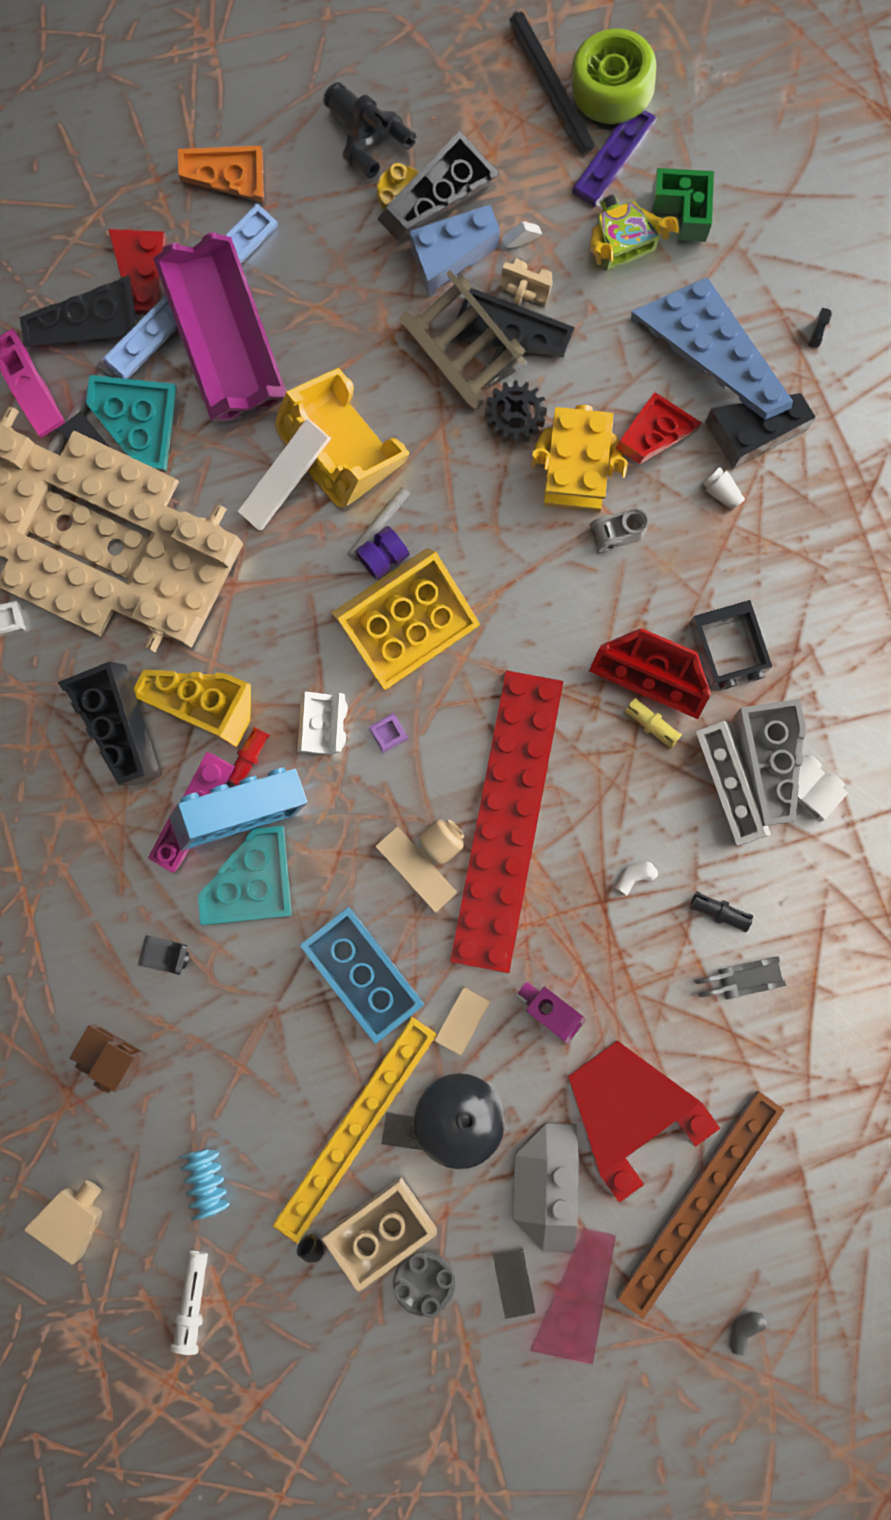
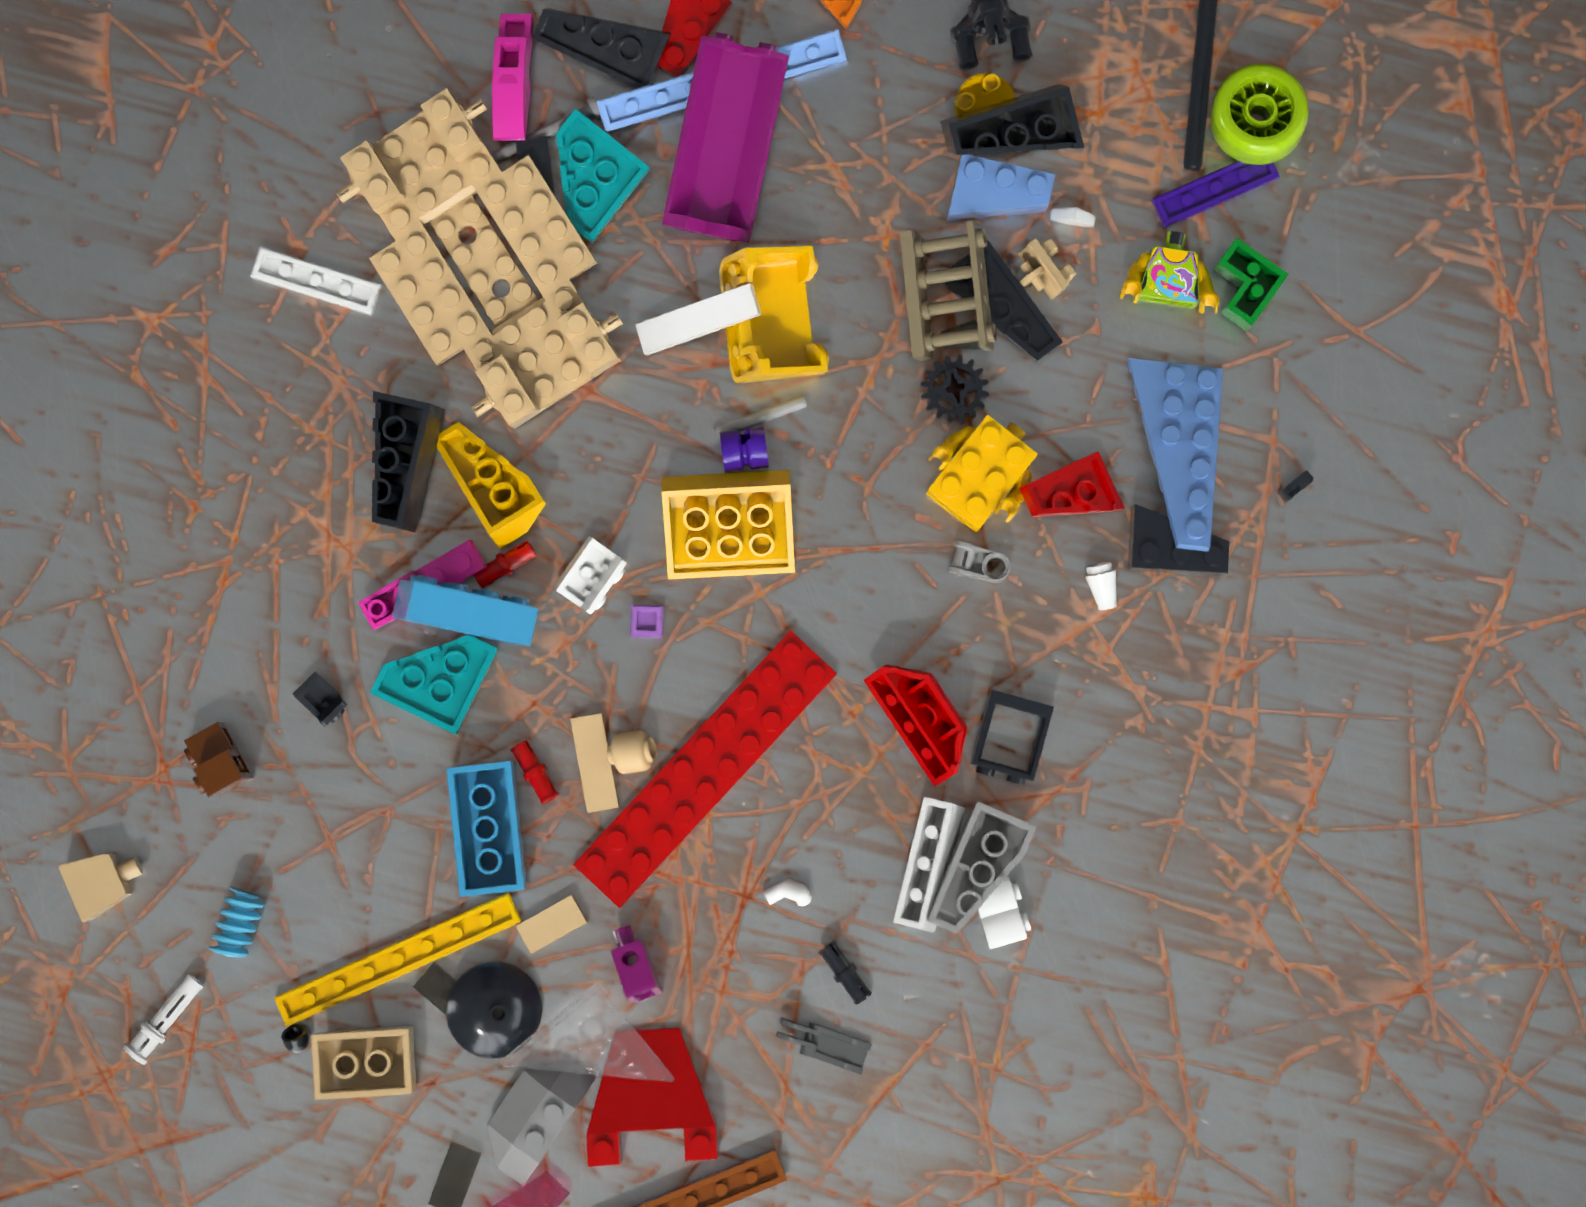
camera: 30 degrees right, 5 degrees up
dark grey dish [393,1251,455,1317] -> none
light yellow pin [624,698,682,749] -> none
none -> clear tile [500,983,675,1082]
none -> red pin [510,739,560,805]

